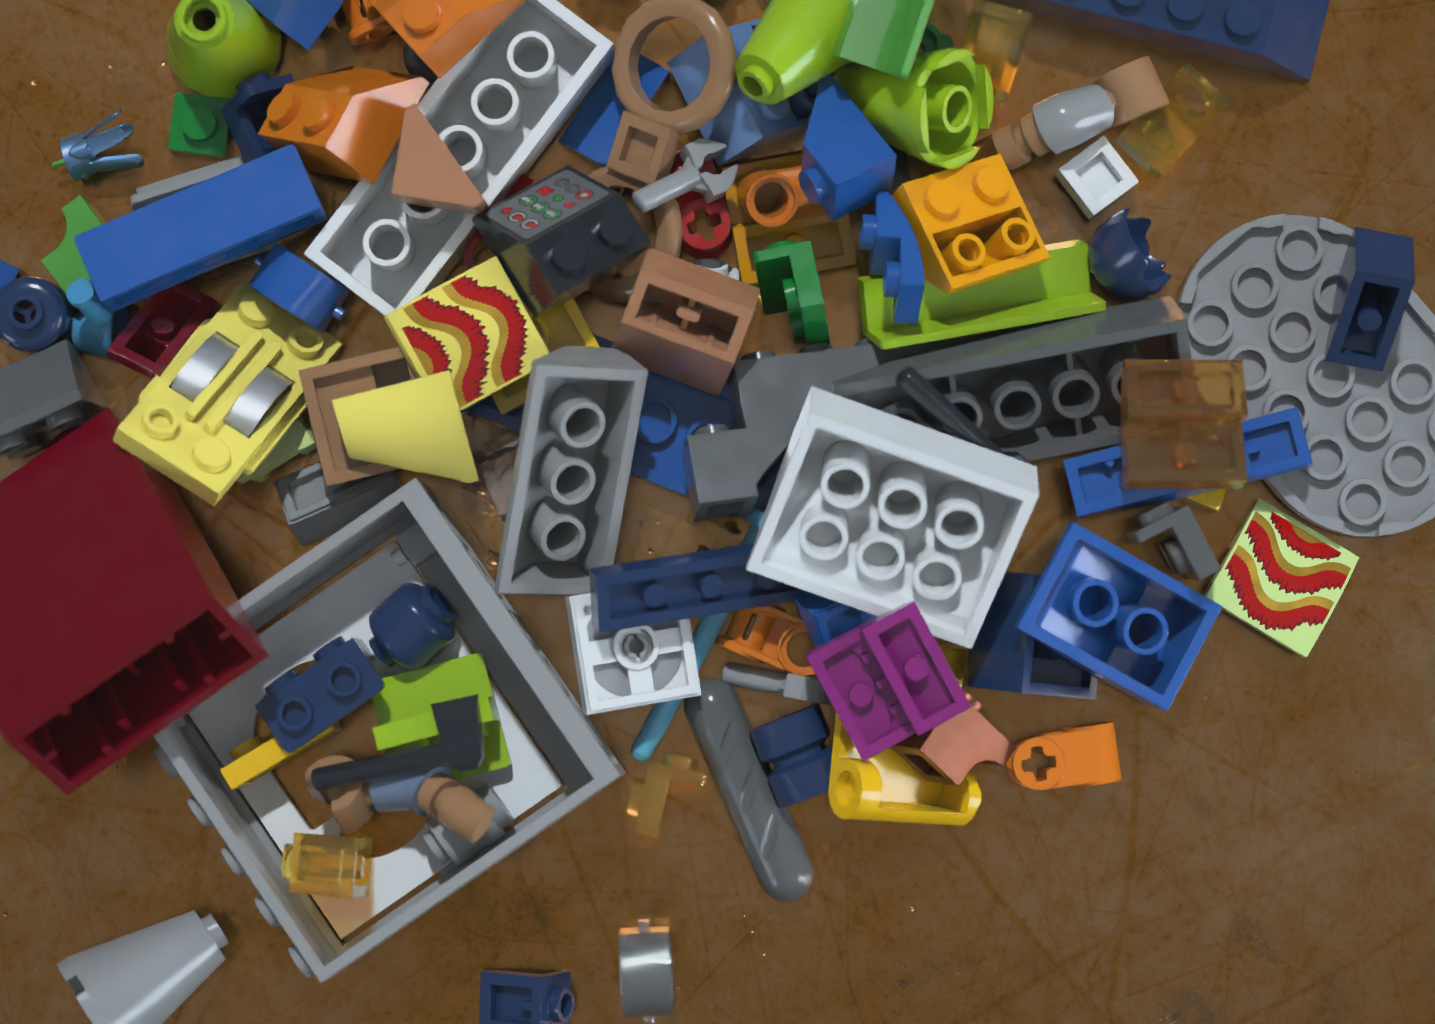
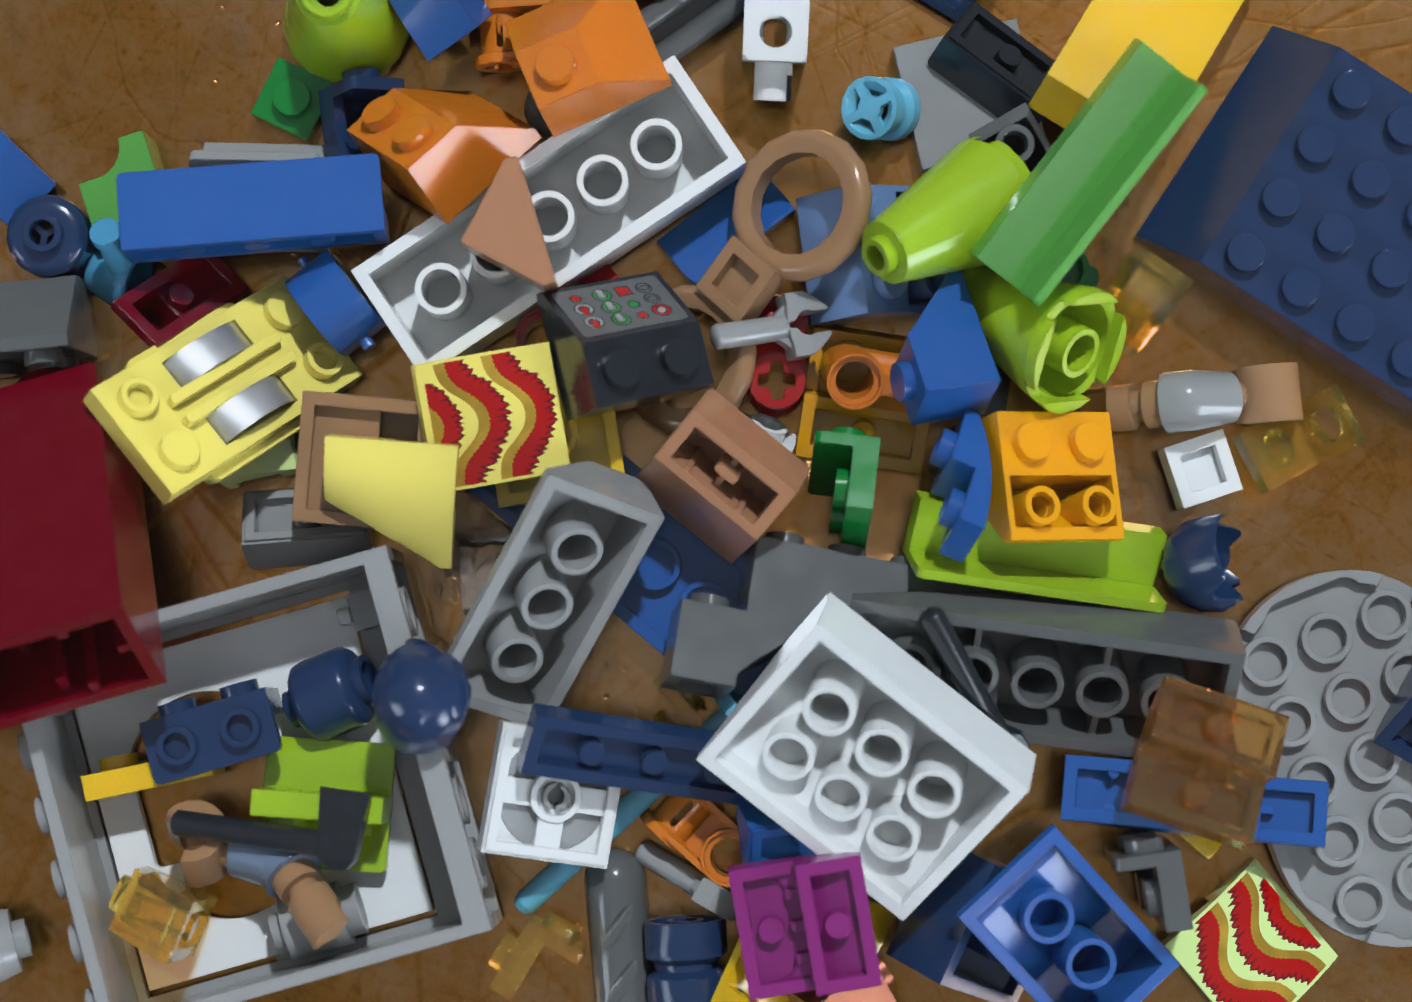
camera: 20 degrees right, 0 degrees up
flat silver piece [51,108,144,182] -> none
none -> dark blue hair [372,638,471,755]

